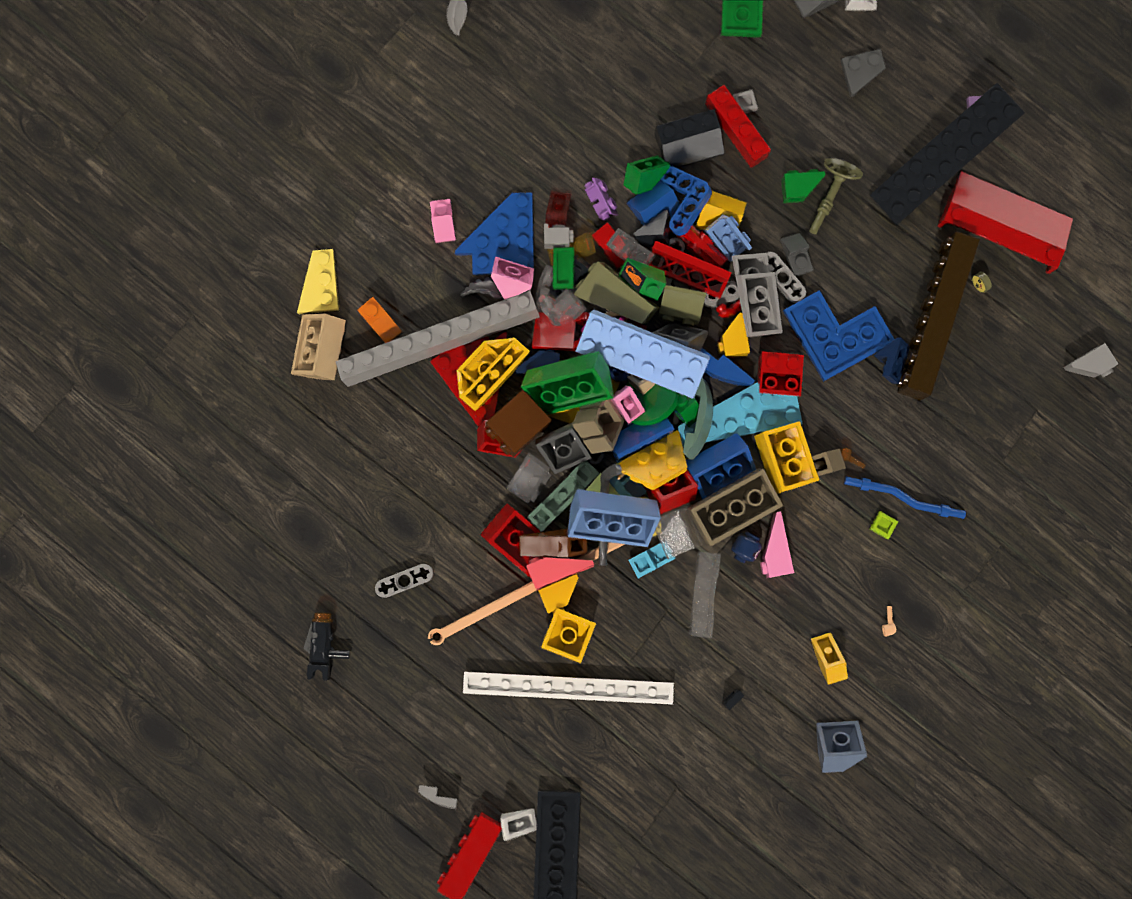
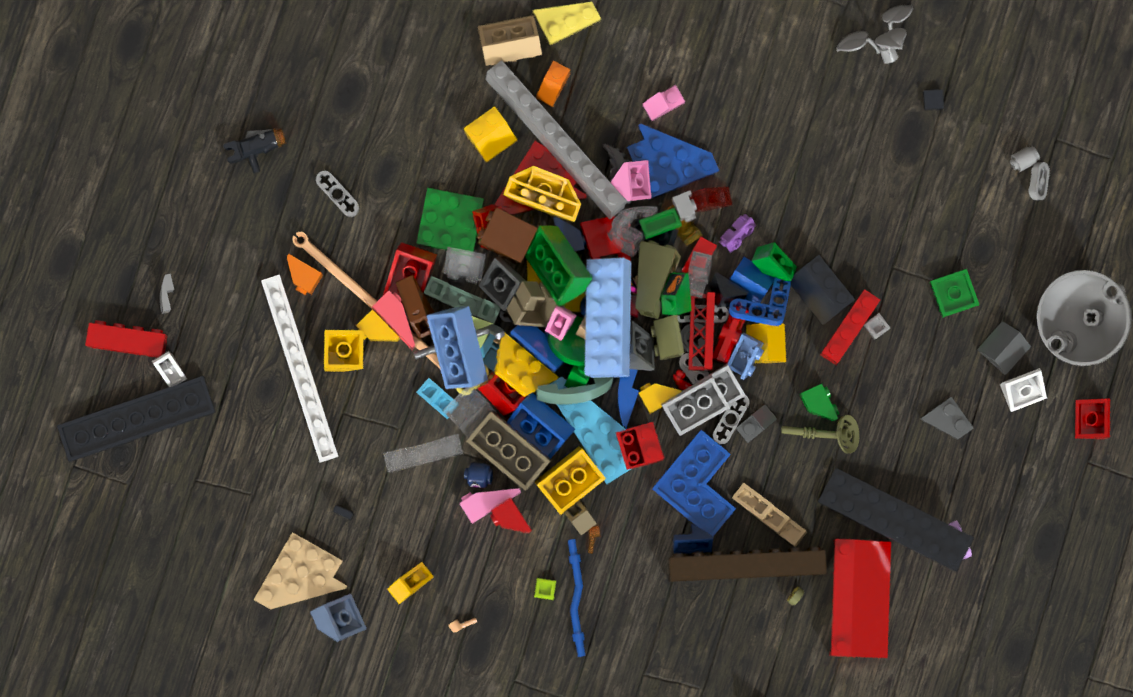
camera: 70 degrees right, 0 degrees up
none -> tan wing [254,532,347,609]
none -> orange slope [287,254,323,295]
none -> green plate [416,188,484,255]
none -> yellow slope [464,106,517,163]
none -> red slope [490,498,532,534]
none -> tan slope [732,483,807,547]

